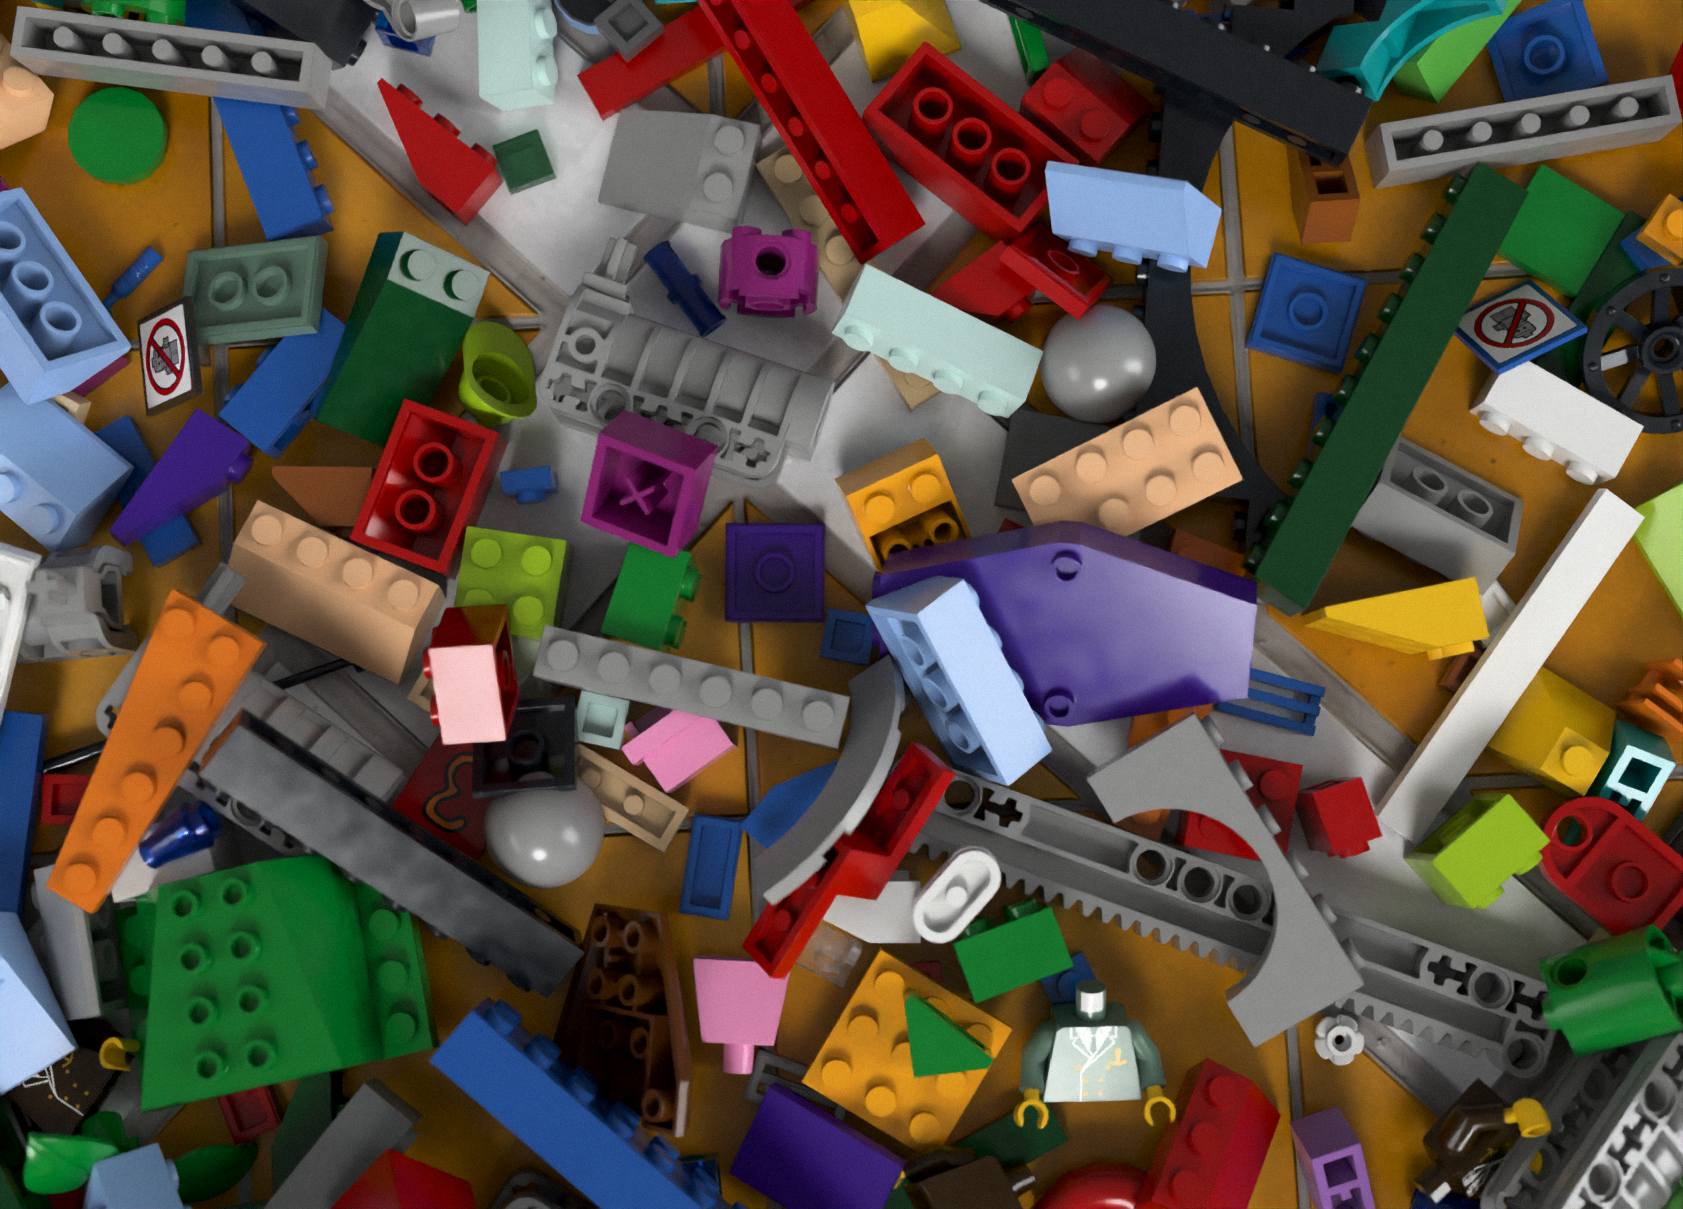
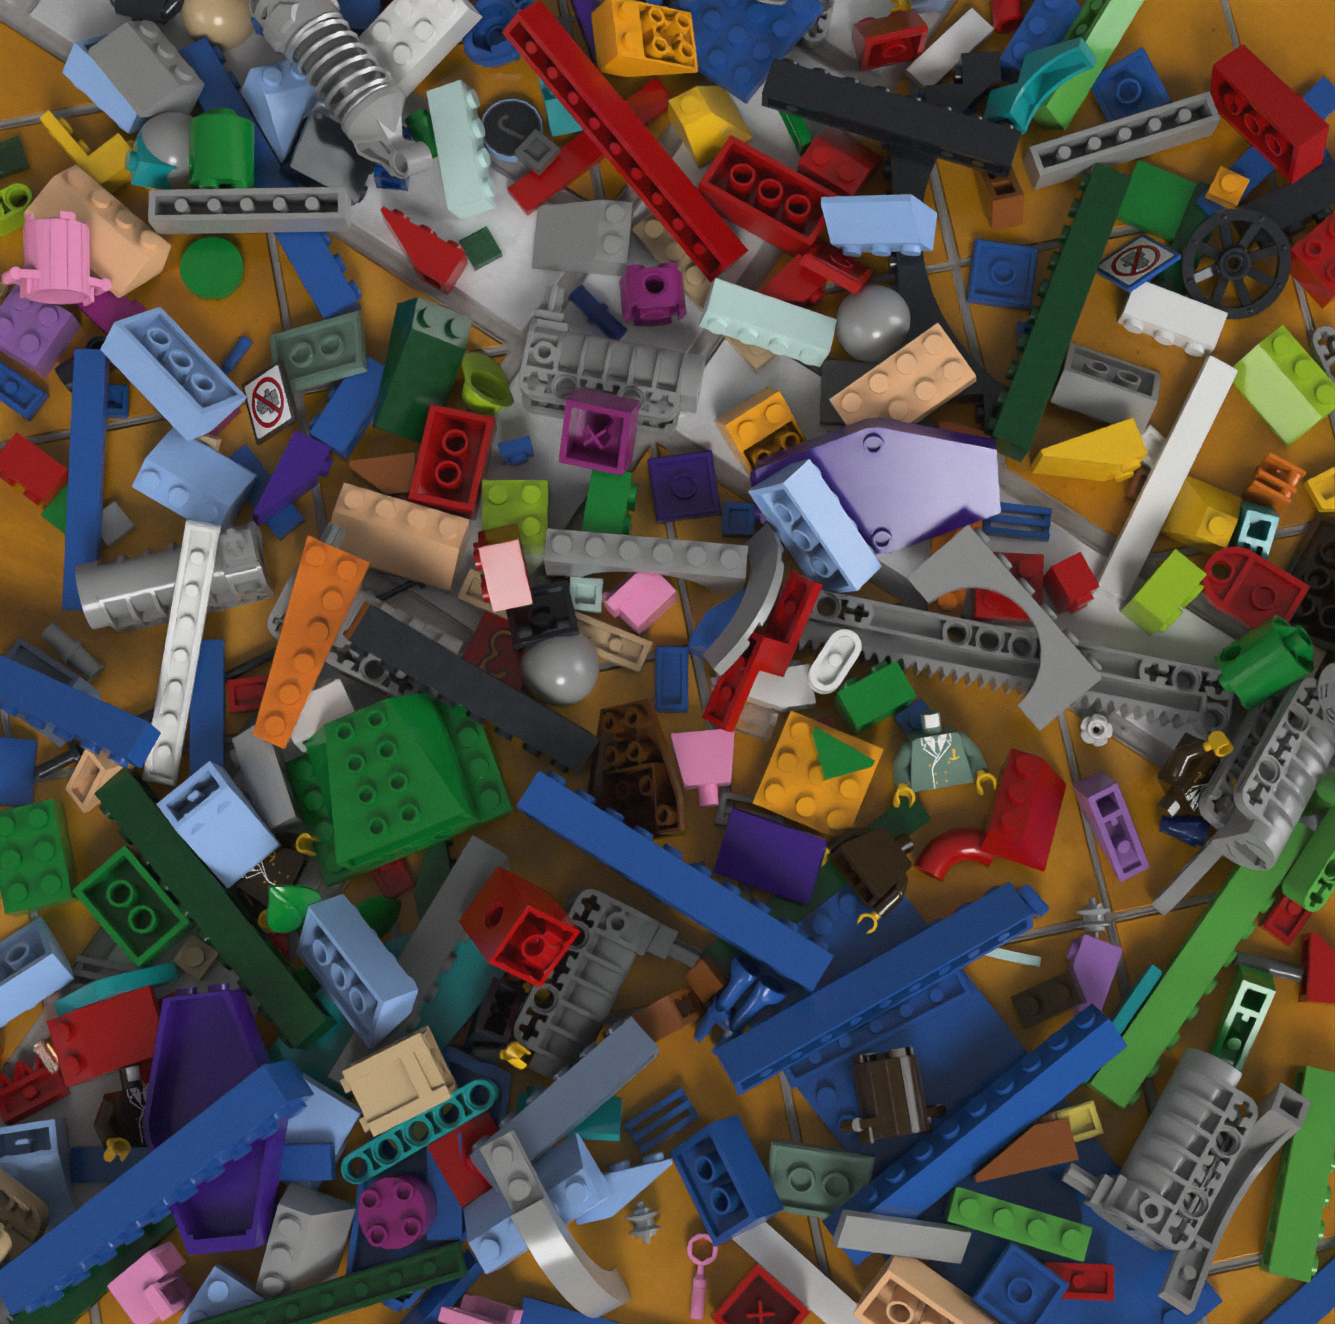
camera: 10 degrees left, 5 degrees down
clear blue cone [138,800,223,869] -> none

